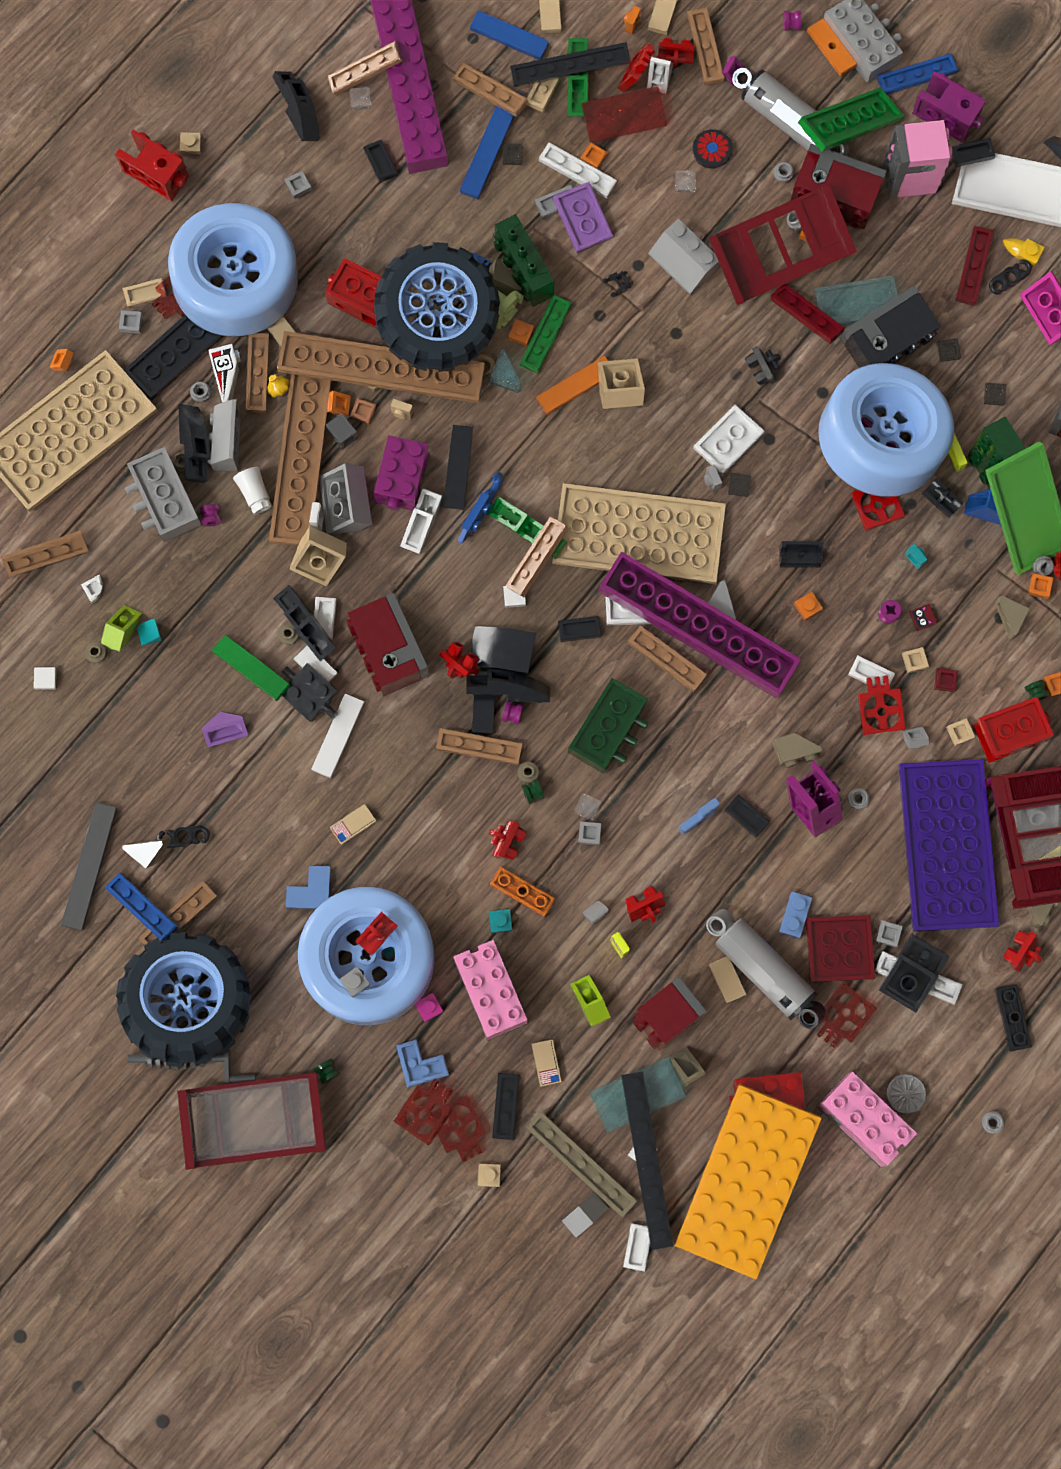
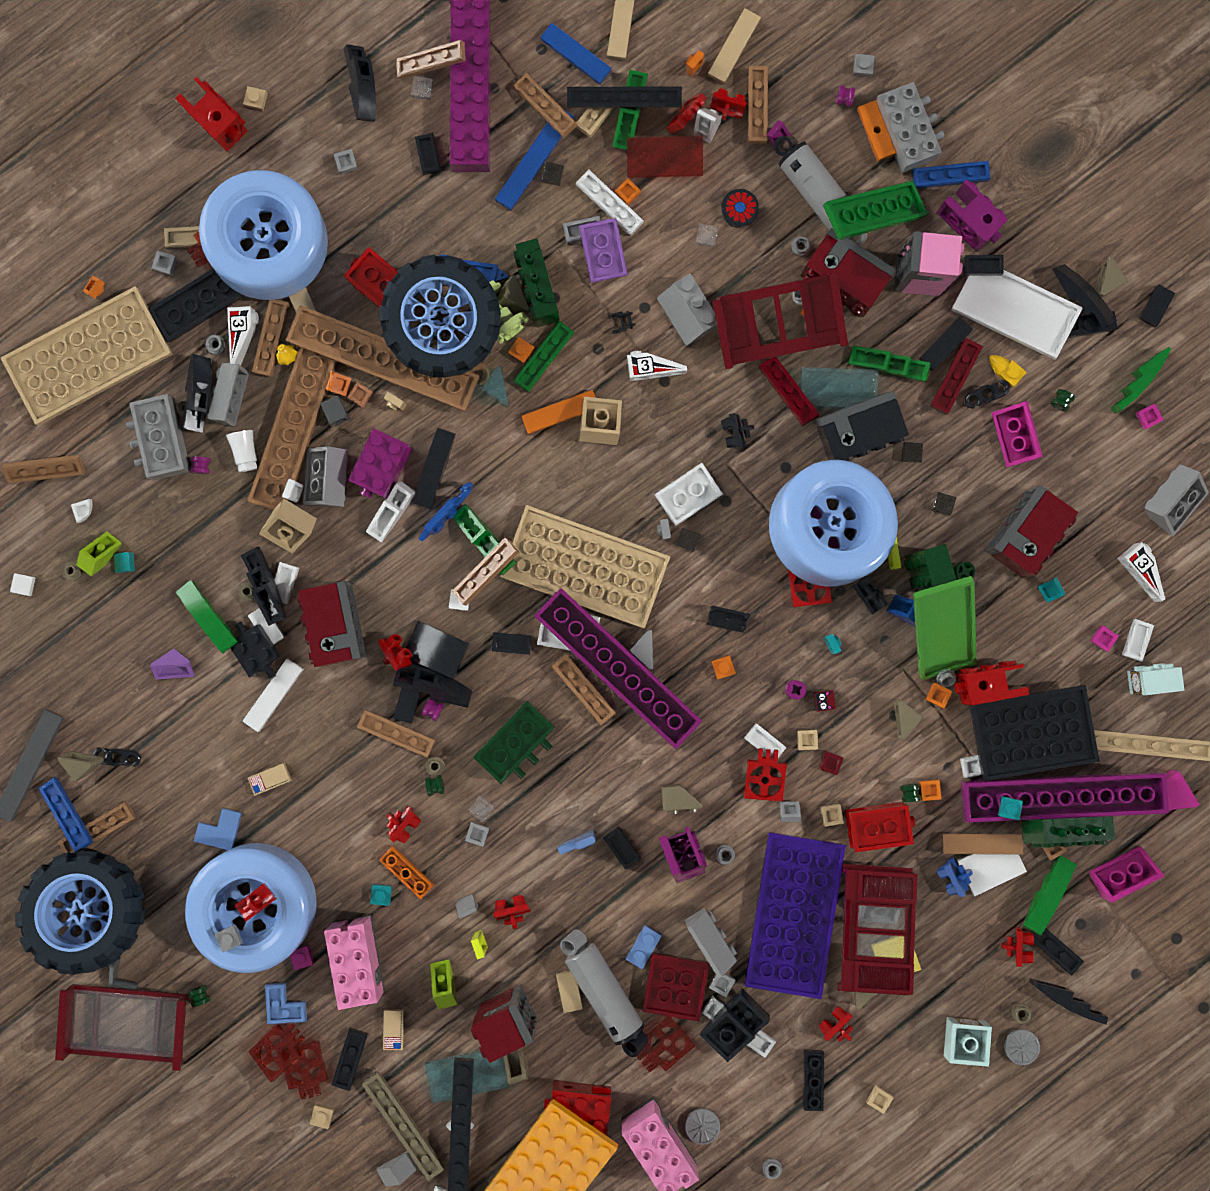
camera: 15 degrees right, 10 degrees up
none -> white slope [627,351,687,381]
none -> light grey slope [685,907,737,978]
none -> green slope [849,345,931,383]
none -> black tile [919,316,973,371]

